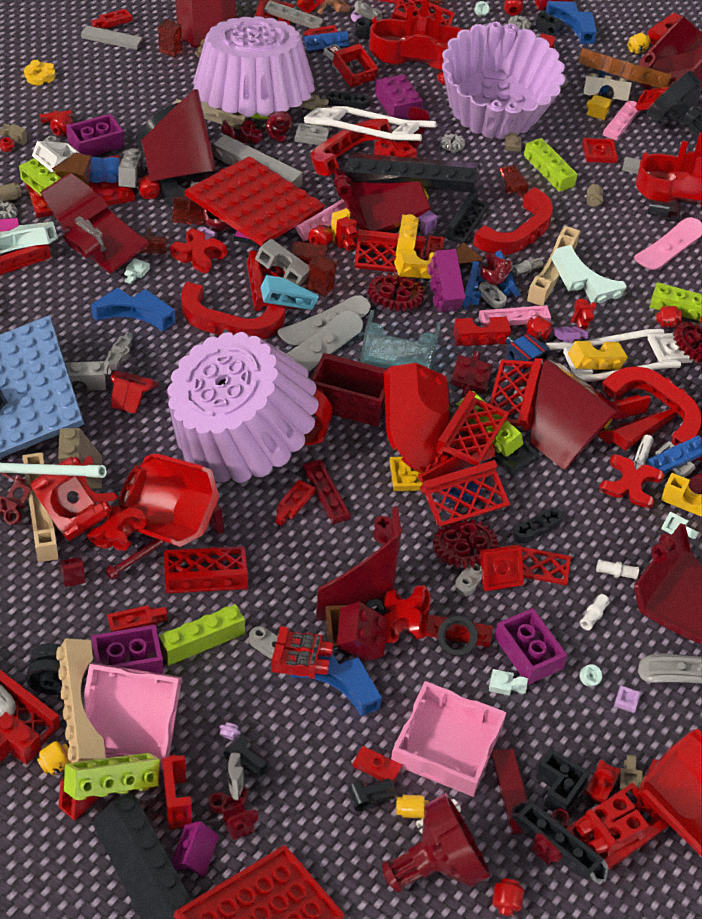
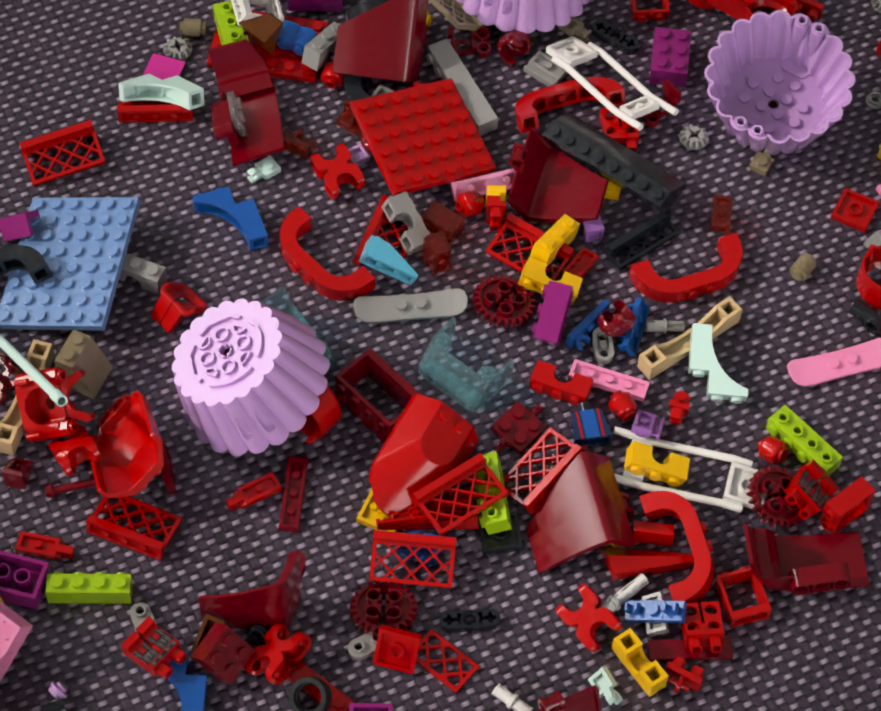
camera: 30 degrees right, 10 degrees up
light grey piece [103,332,133,375] -> none
light grey piece [286,310,363,373] -> none
reddish brown slope [454,242,483,265] -> none
lime brick [524,138,577,192] -> none

